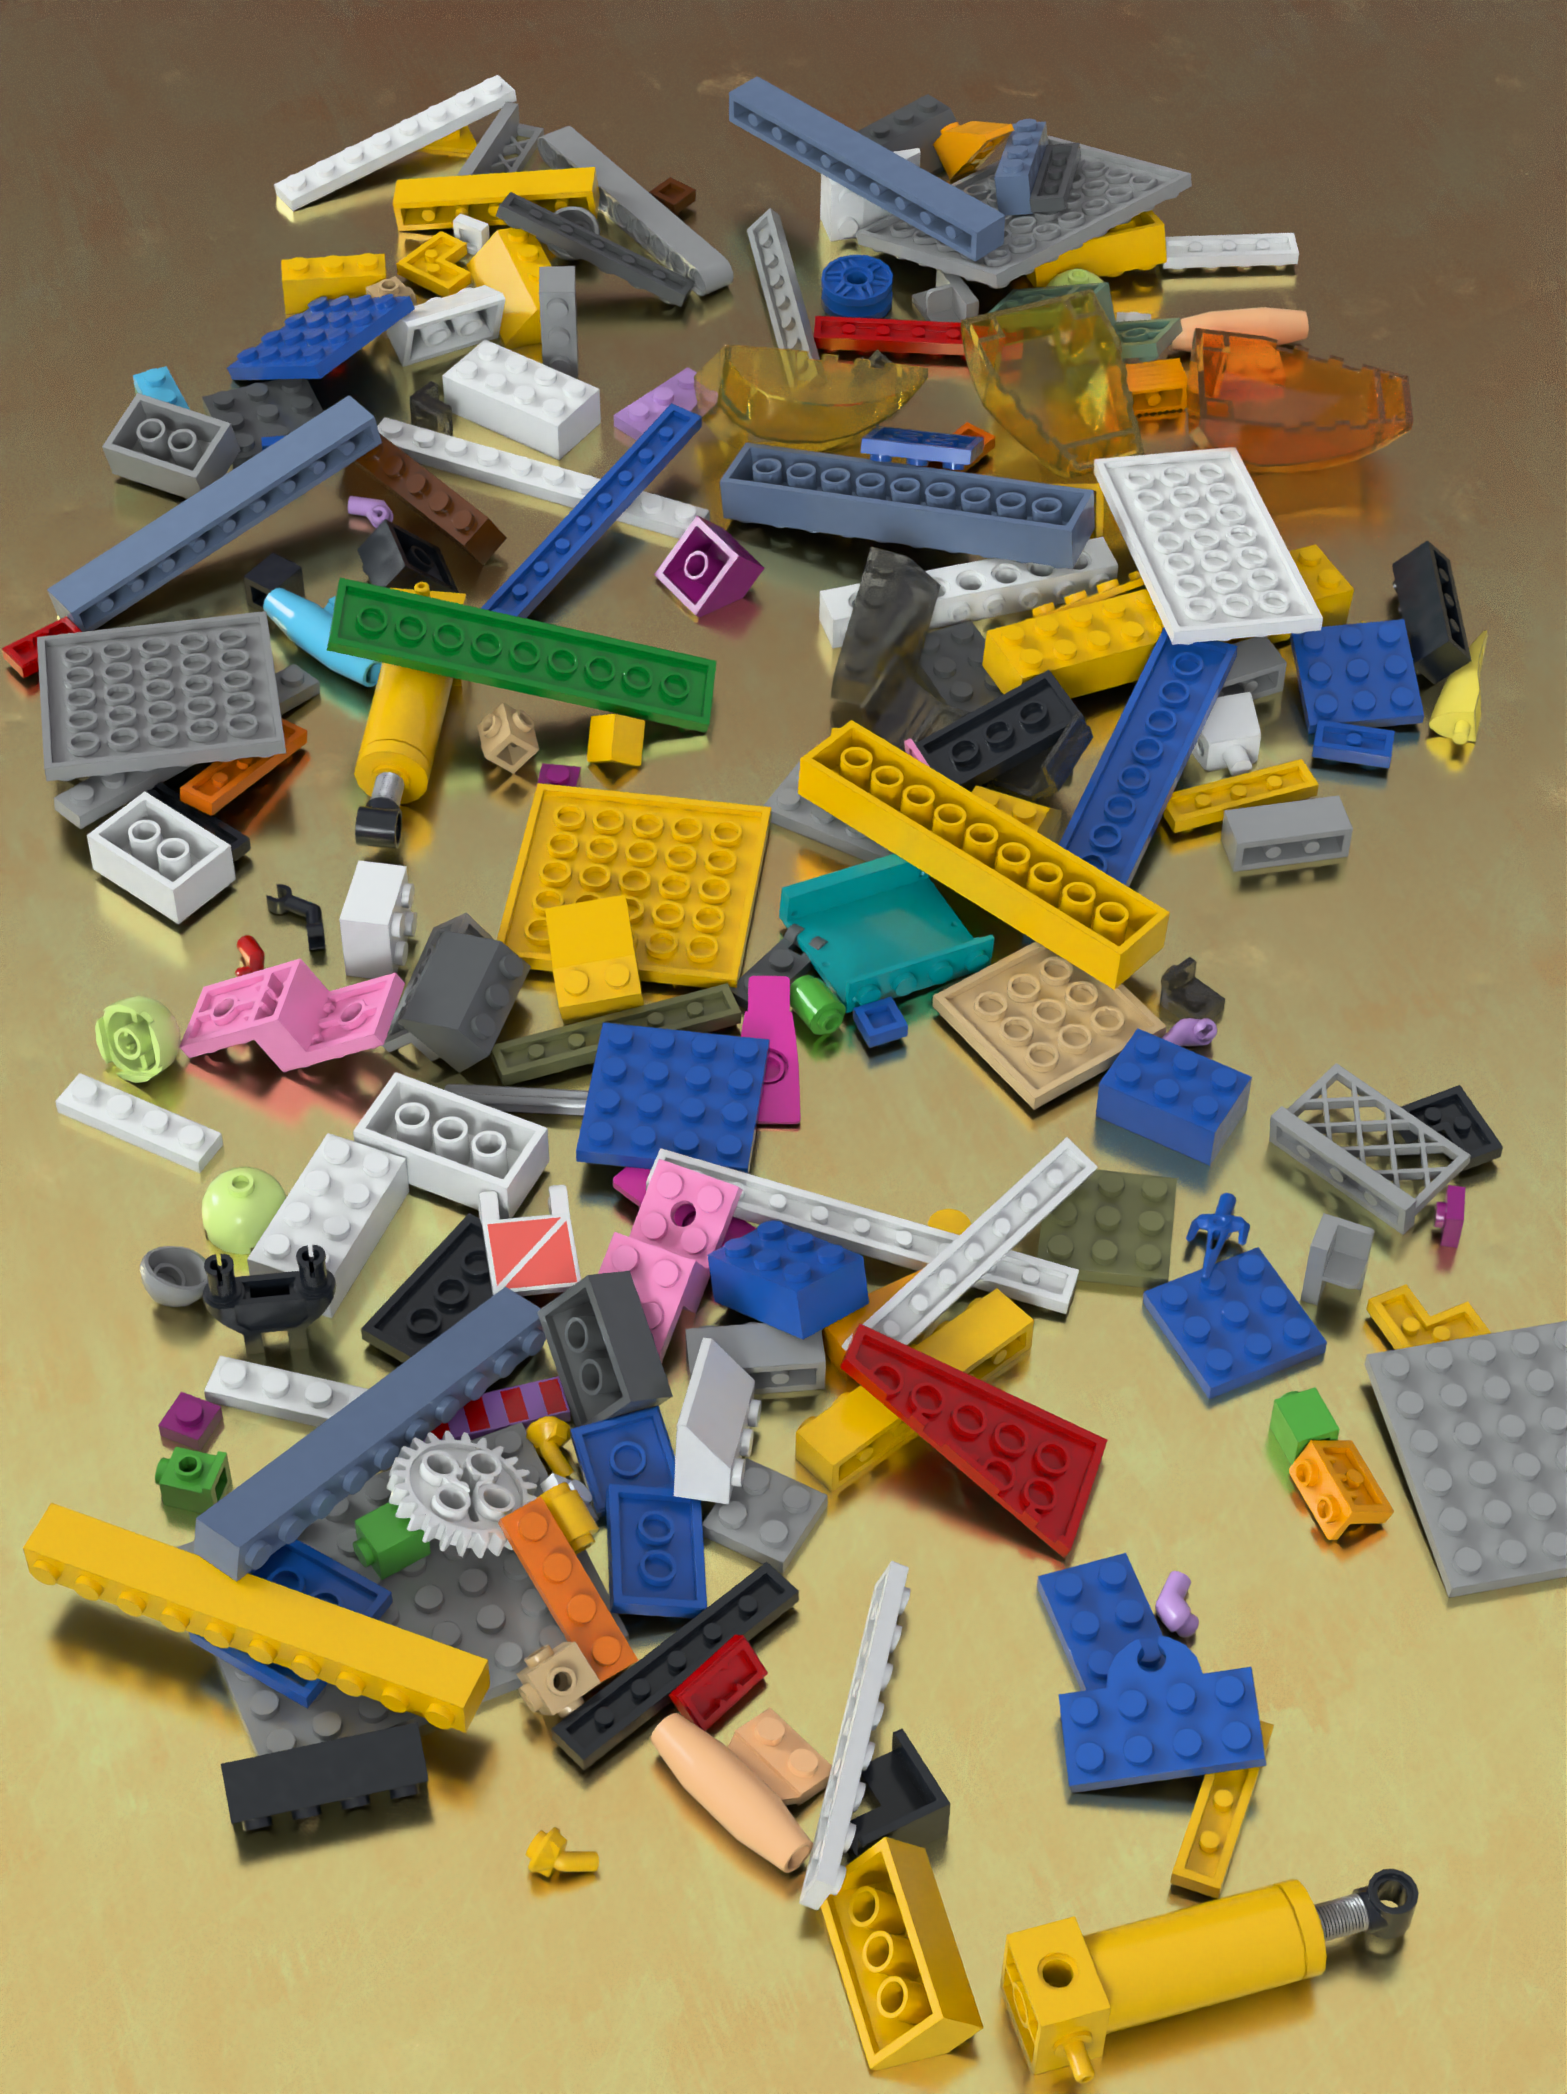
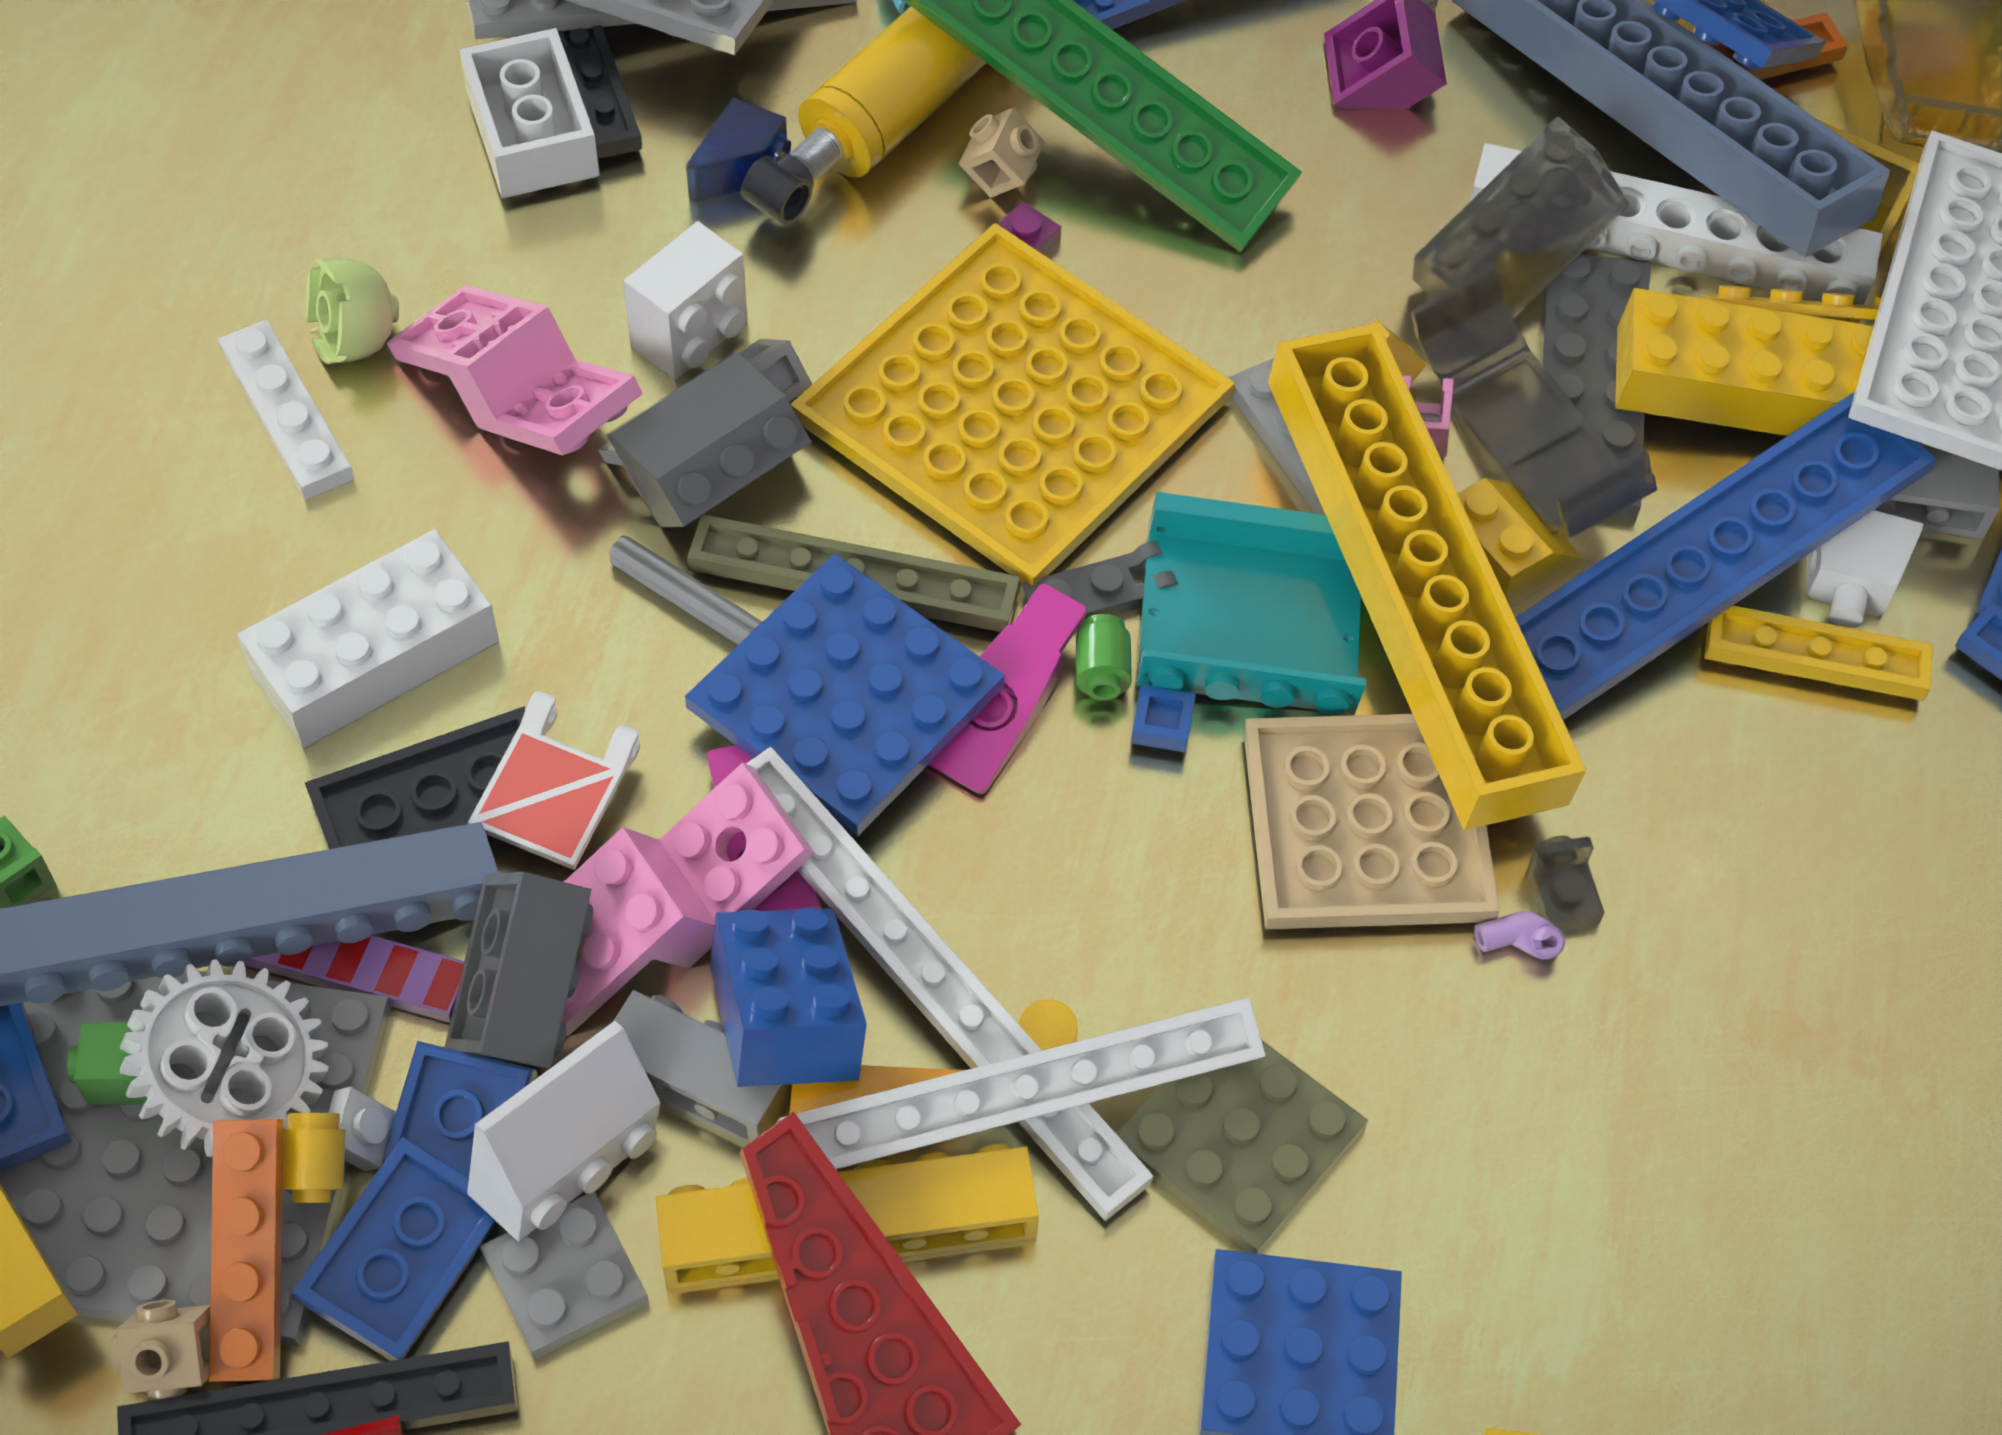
camera: 30 degrees right, 10 degrees up
light grey piece [140,1246,208,1307] -> none
magenta plate [158,1391,223,1451] -> none
orange plate [180,718,307,816] -> none
yellowish green cylinder [201,1166,287,1255] -> none
black connector [203,1245,336,1354] -> none
white plate [204,1356,368,1427] -> none
red arm [235,935,265,977] -> none
black arm [266,884,326,950] -> none
white brick [353,1072,550,1219] -> none
yellow plate [526,1416,575,1478] -> none
yellow slope [545,894,644,1025] -> none
yellow panel [587,714,645,766] -> none
black plate [915,670,1087,791] -> none
blue brick [1096,1028,1252,1166] -> none
blue piece [1186,1193,1250,1281] -> none
light grey brick [1221,795,1353,872] -> none
light grey fence [1269,1063,1471,1235] -> none
light grey panel [1300,1213,1375,1305] -> none
black plate [1384,1085,1503,1171] -> none
magenta plate [1433,1185,1466,1248] -> none
none -> clear blue slope [686,97,791,202]

